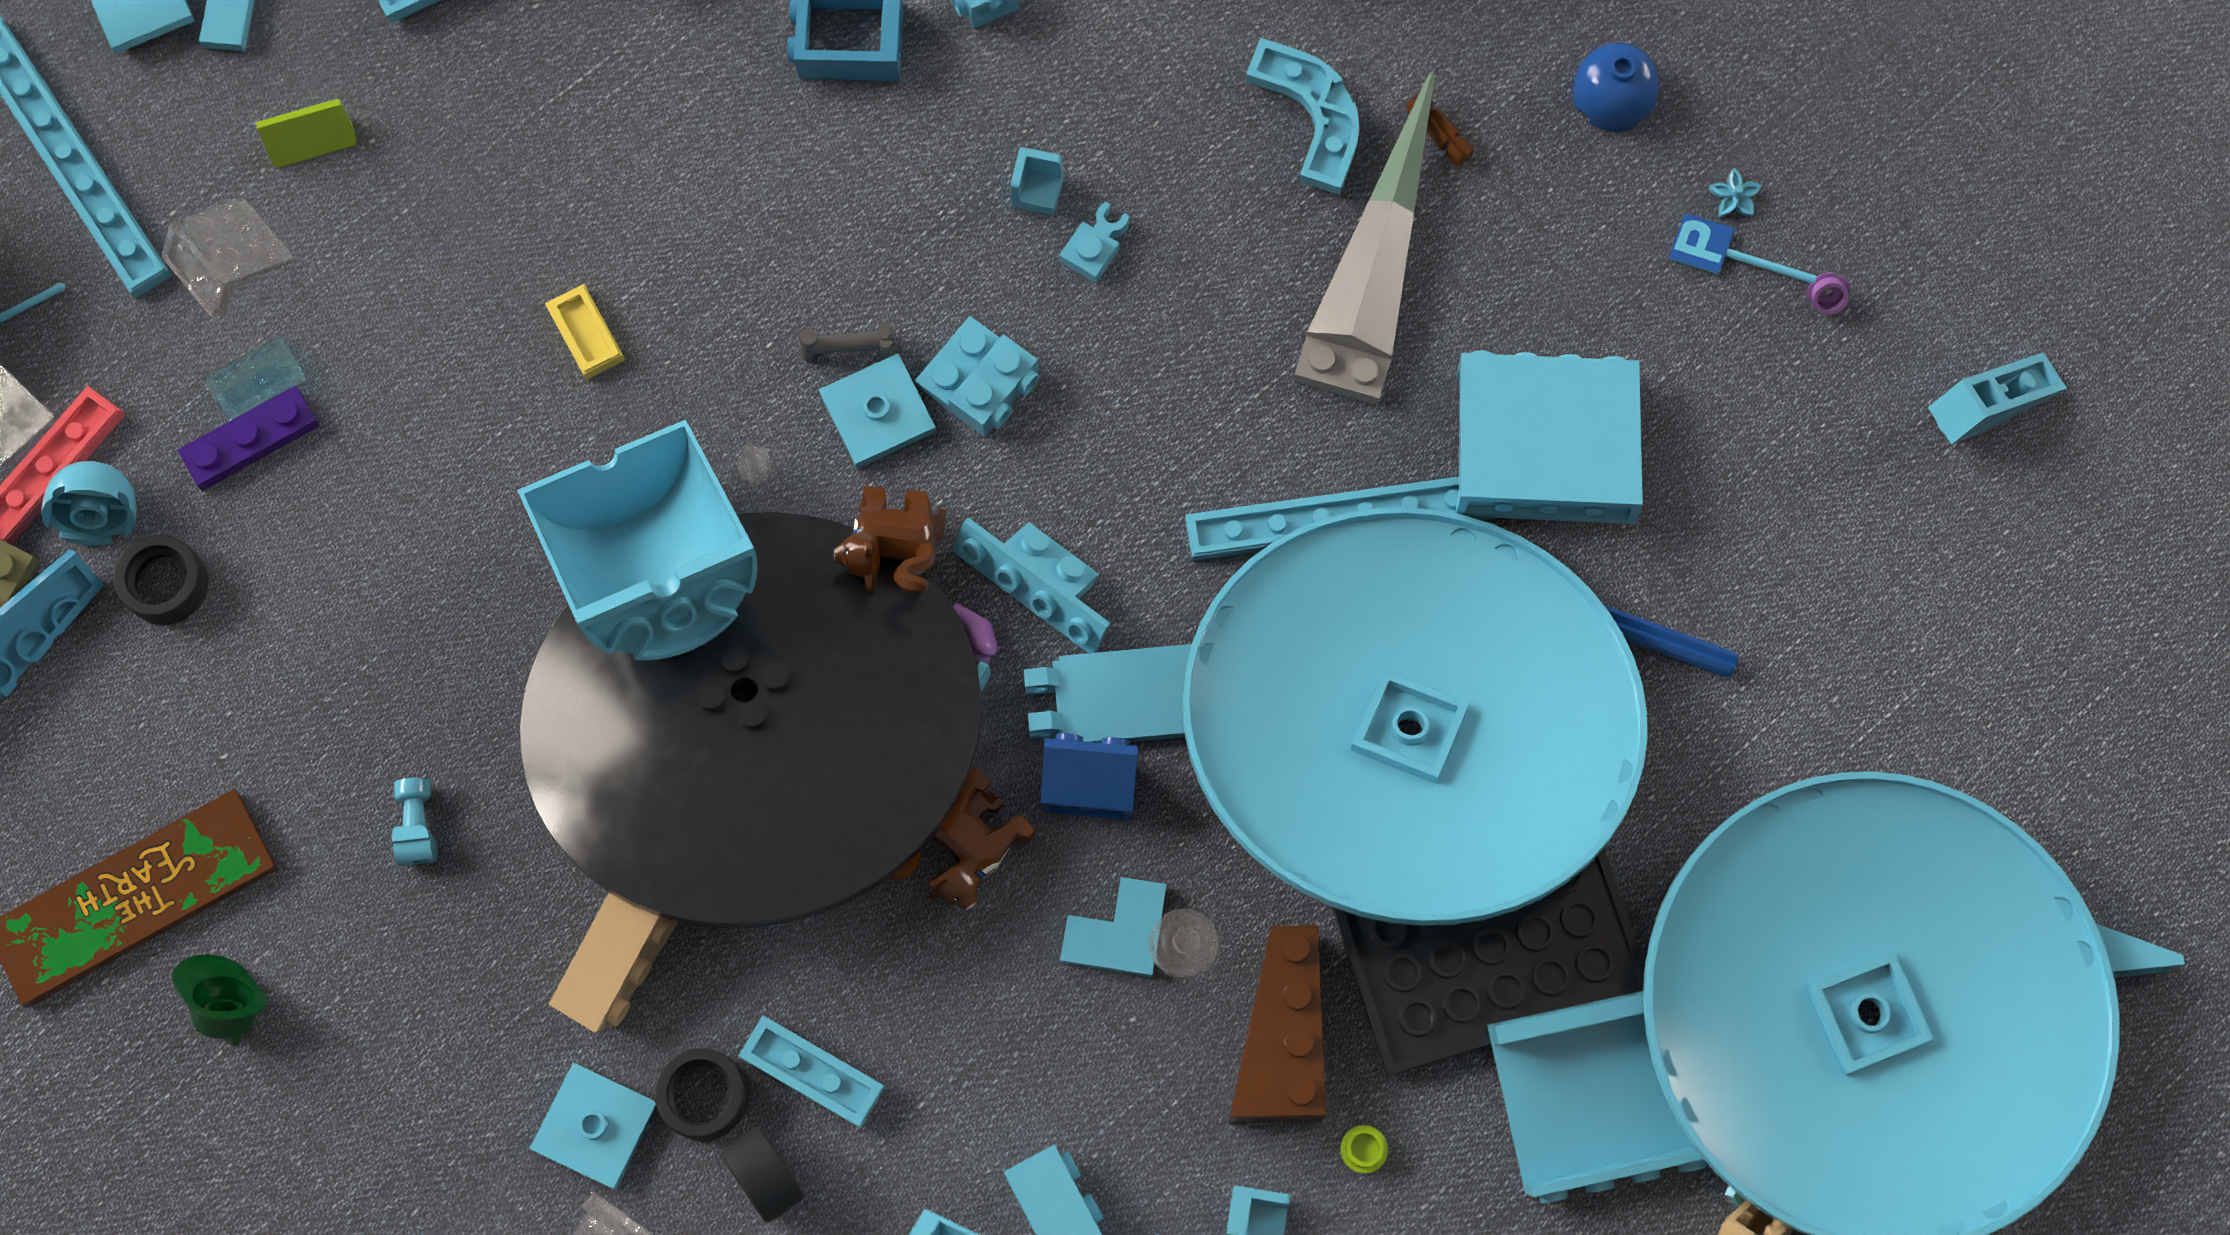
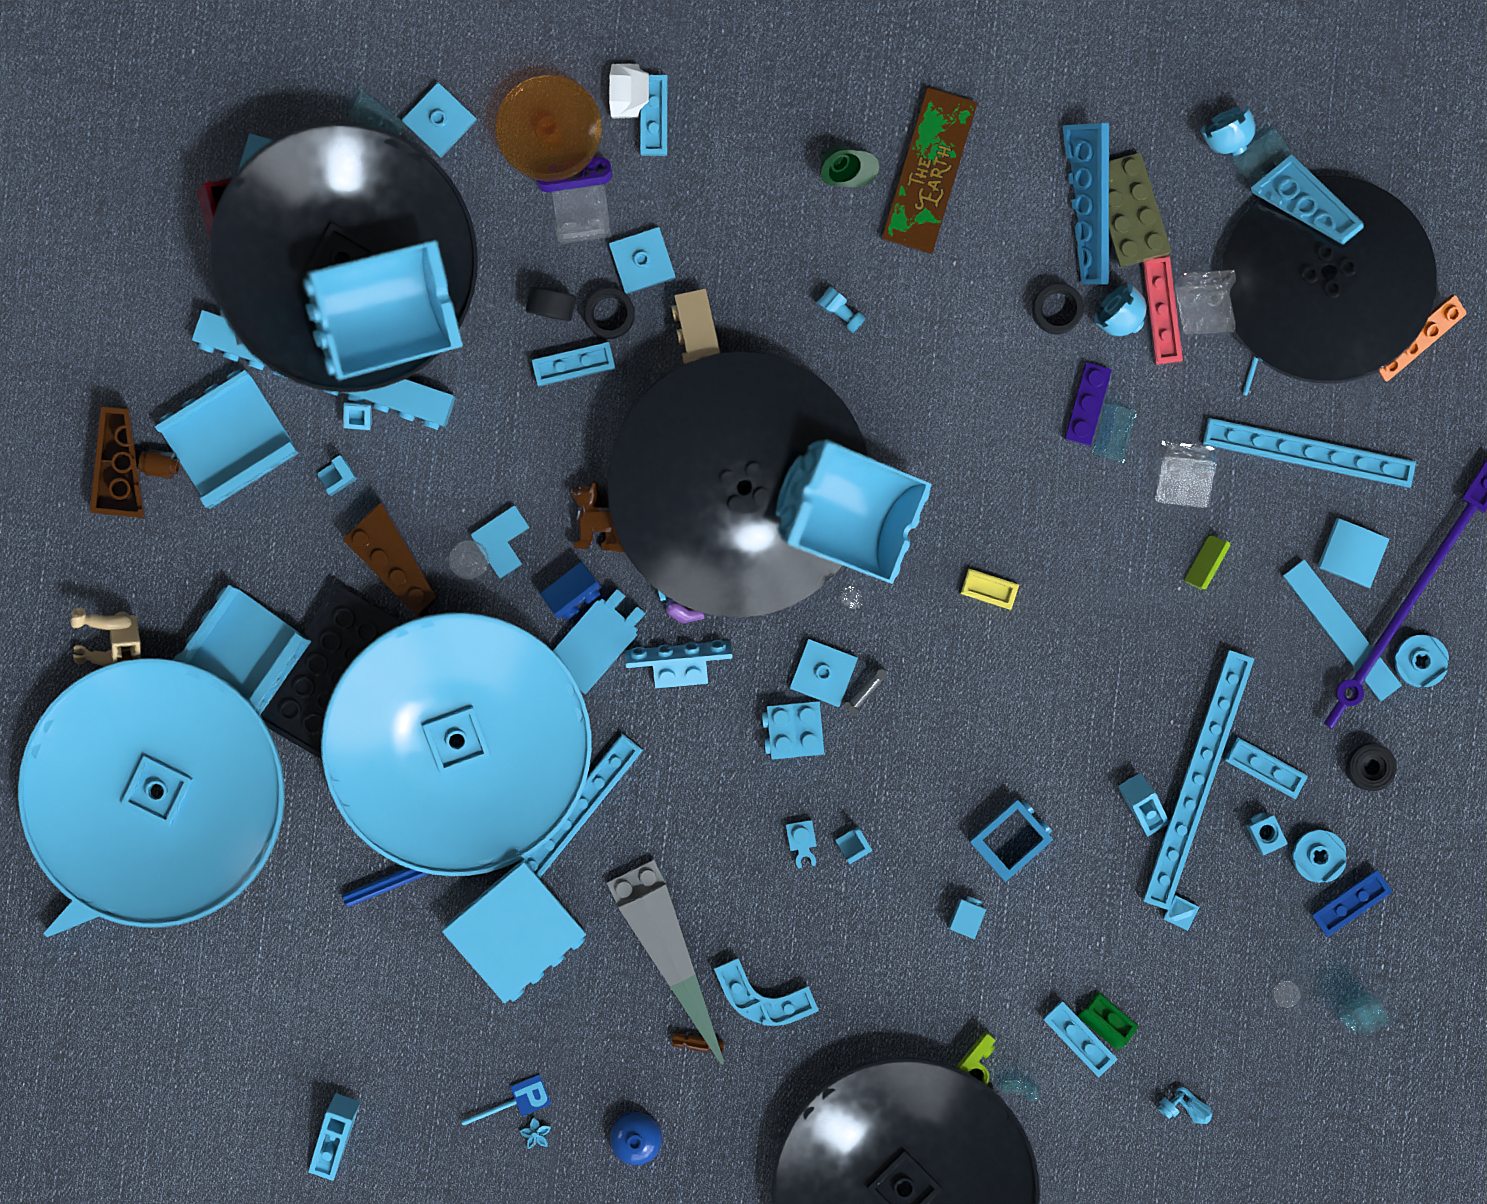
camera: 135 degrees right, 15 degrees up
reddish brown animal [834,486,946,594] -> none
lime plate [1340,1125,1388,1174] -> none
medium lavender plate [1807,272,1851,315] -> none

